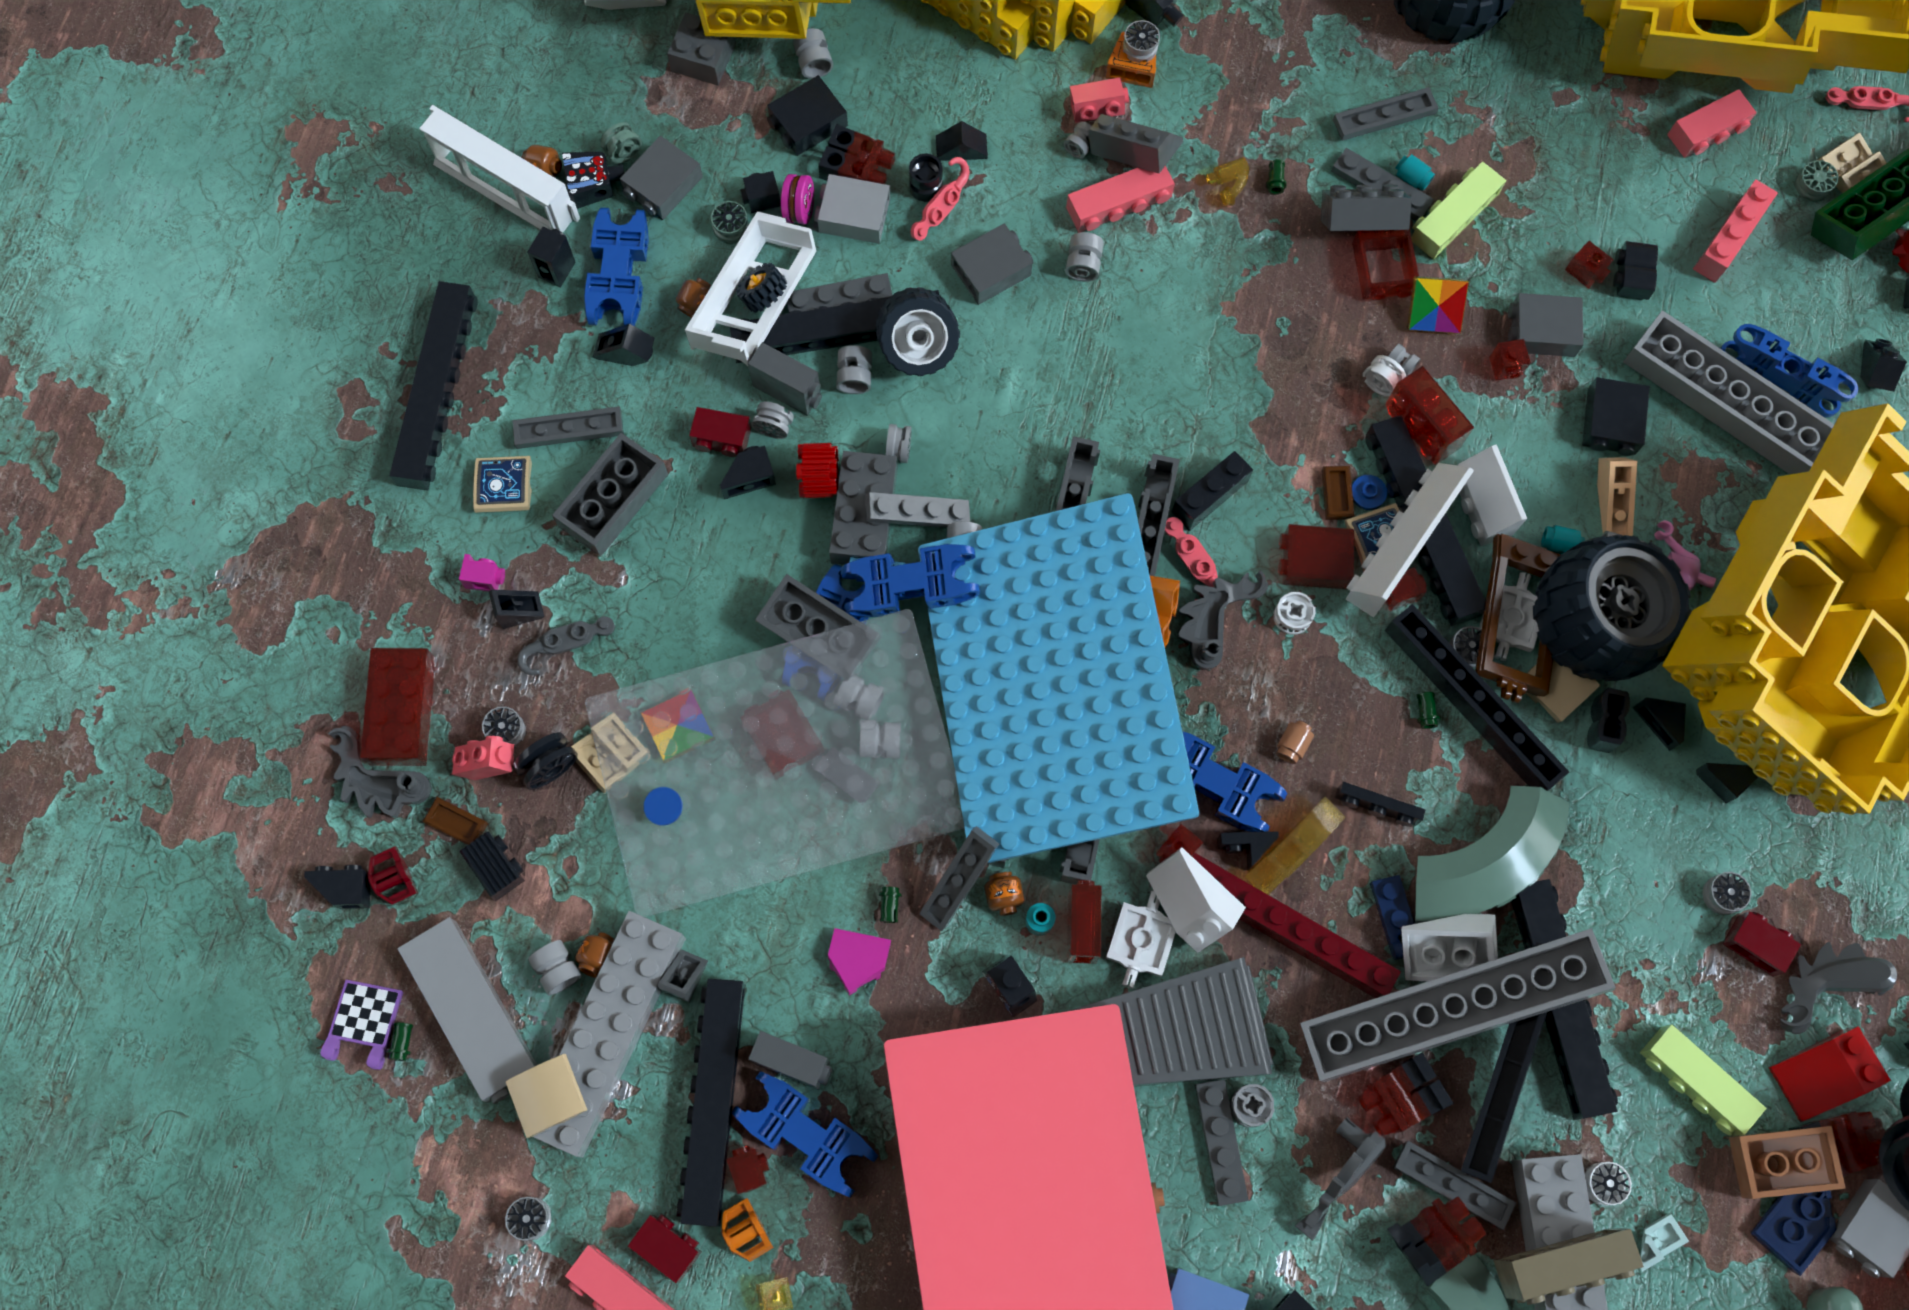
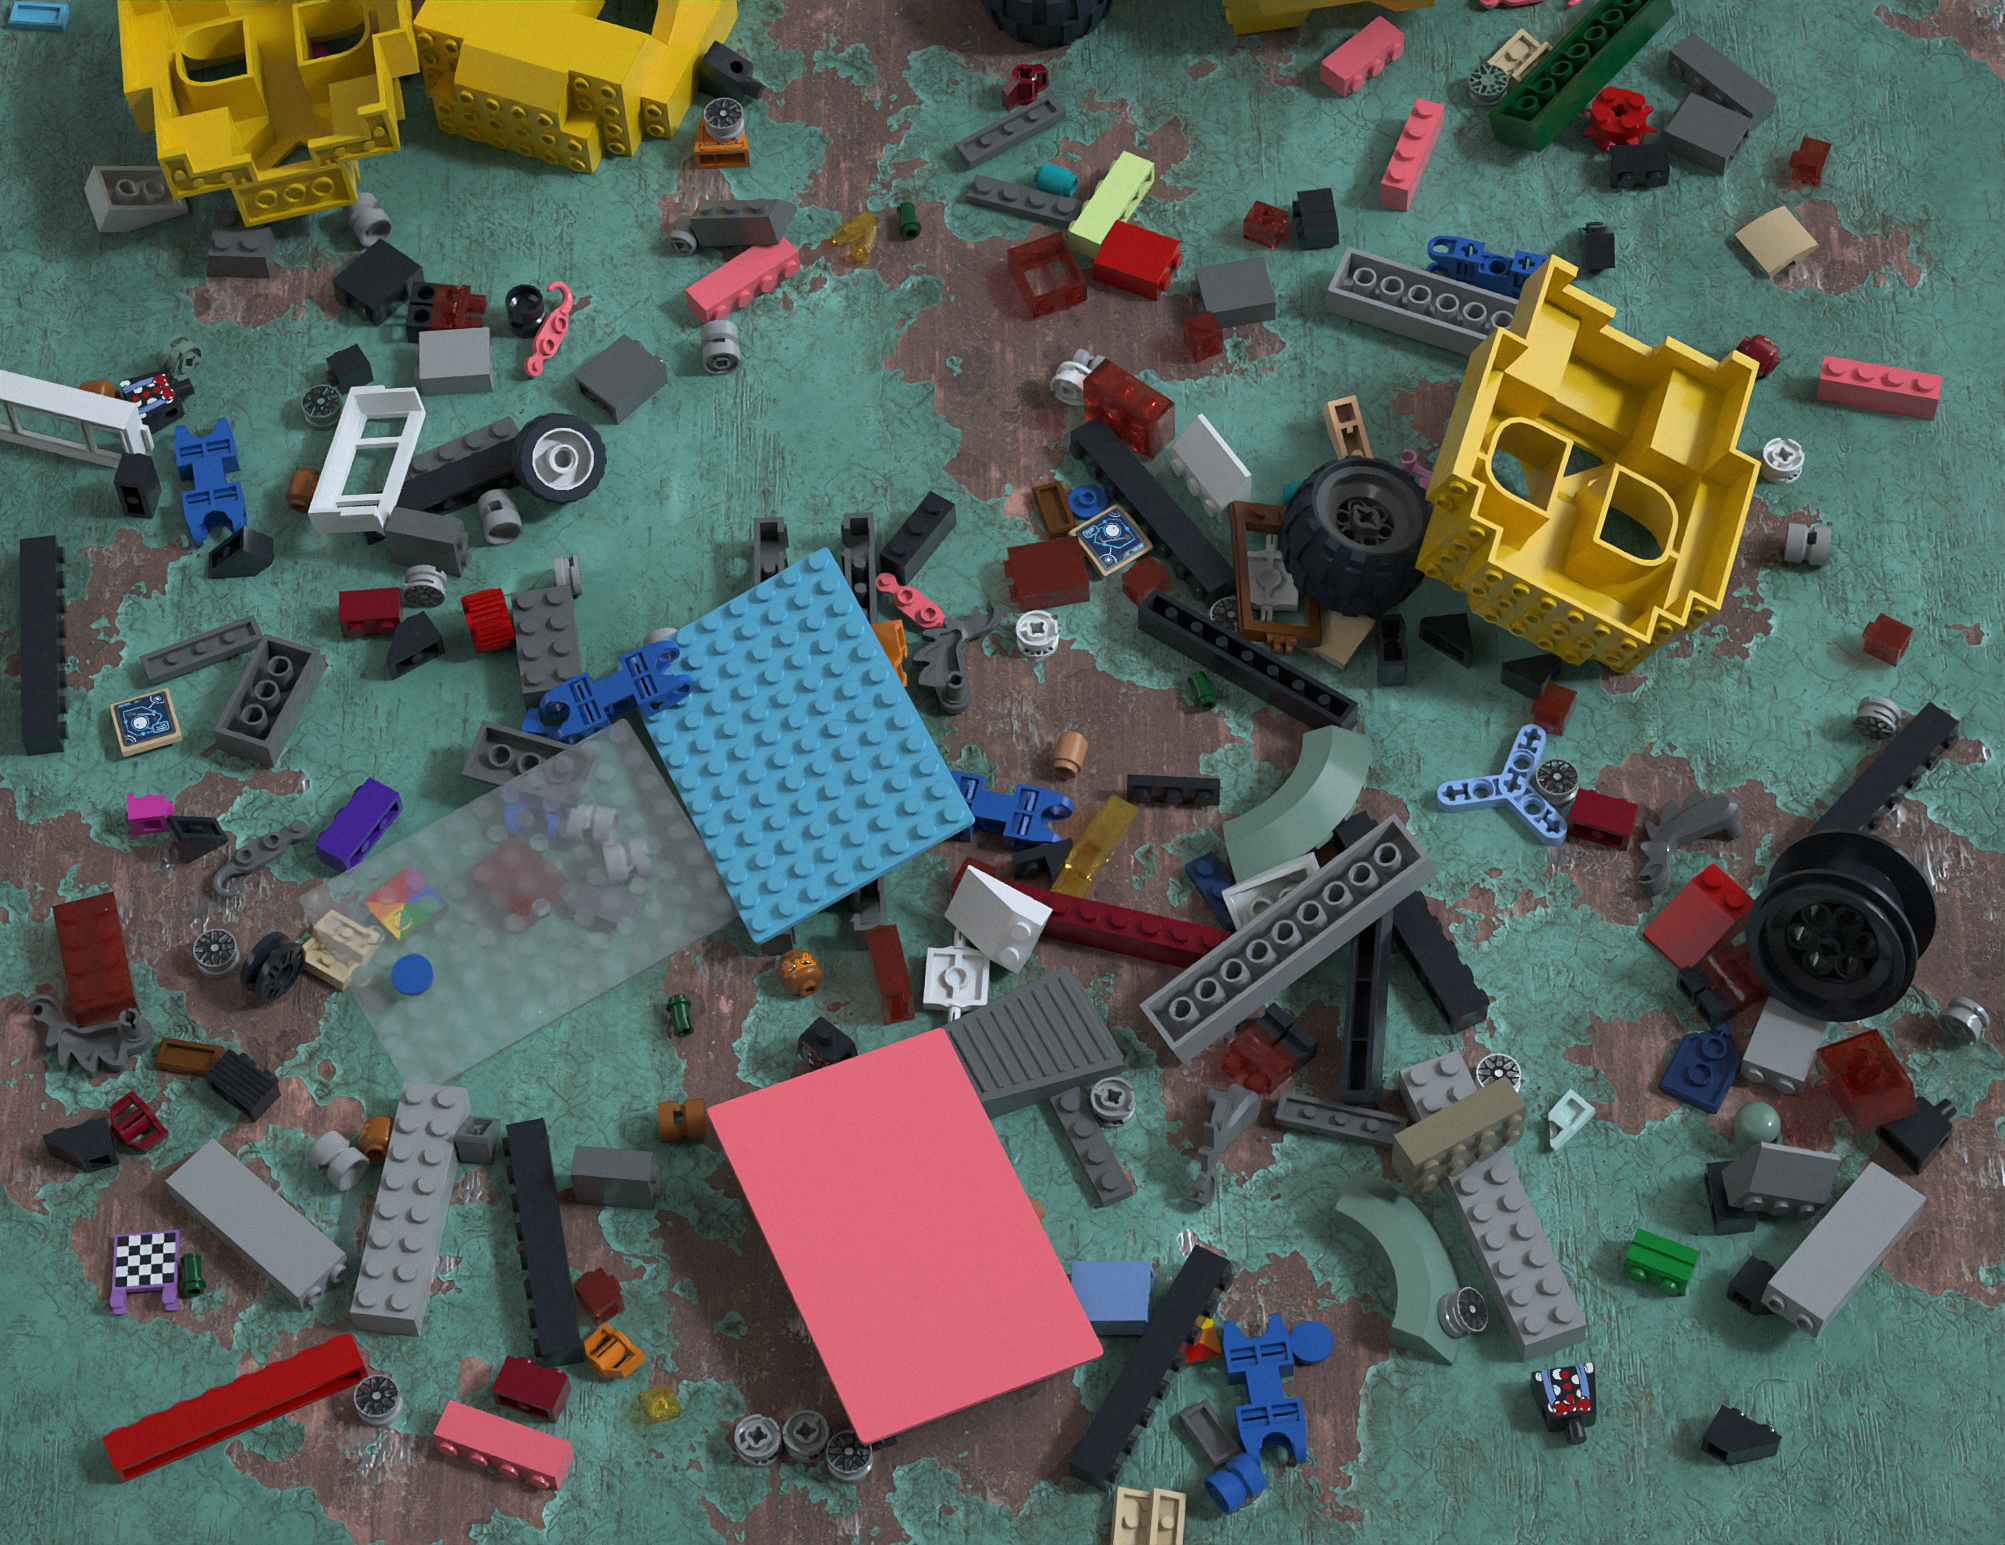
camera: 10 degrees left, 15 degrees down
coral brick [452,736,514,780] -> none
tan slope [505,1054,587,1138] -> none
dark grey brick [620,136,703,220] -> none
blue piece [731,1071,879,1198] -> none
black wheel [736,263,787,313] -> none
dark pink head [781,174,814,225] -> none
dark pink slope [828,928,891,996] -> none
plate [865,492,970,528] -> none
dark grey plate [919,826,1000,931] -> none
black slope [936,121,988,161] -> none
teal brick [1025,903,1056,936] -> none
coral brick [1070,77,1129,123] -> none
dark grey brick [1320,184,1412,231] -> none
white slope [1346,463,1474,618] -> none
clear red hips [1387,1197,1486,1287] -> none
tile [1407,276,1469,334] -> none
black brick [1582,377,1650,456] -> none
yellowish green brick [1640,1024,1767,1136] -> none
nougat slope [1729,1126,1846,1199] -> none
none -> red brick [102,1333,368,1484]
none -> dark purple brick [315,777,403,877]
none -> dark orange wheel [658,1098,707,1143]
none -> dark red piece [1001,64,1049,111]
none -> red brick [1093,220,1183,301]
none -> light blue piece [1437,724,1567,846]
none -> clear red brick [1531,682,1577,737]

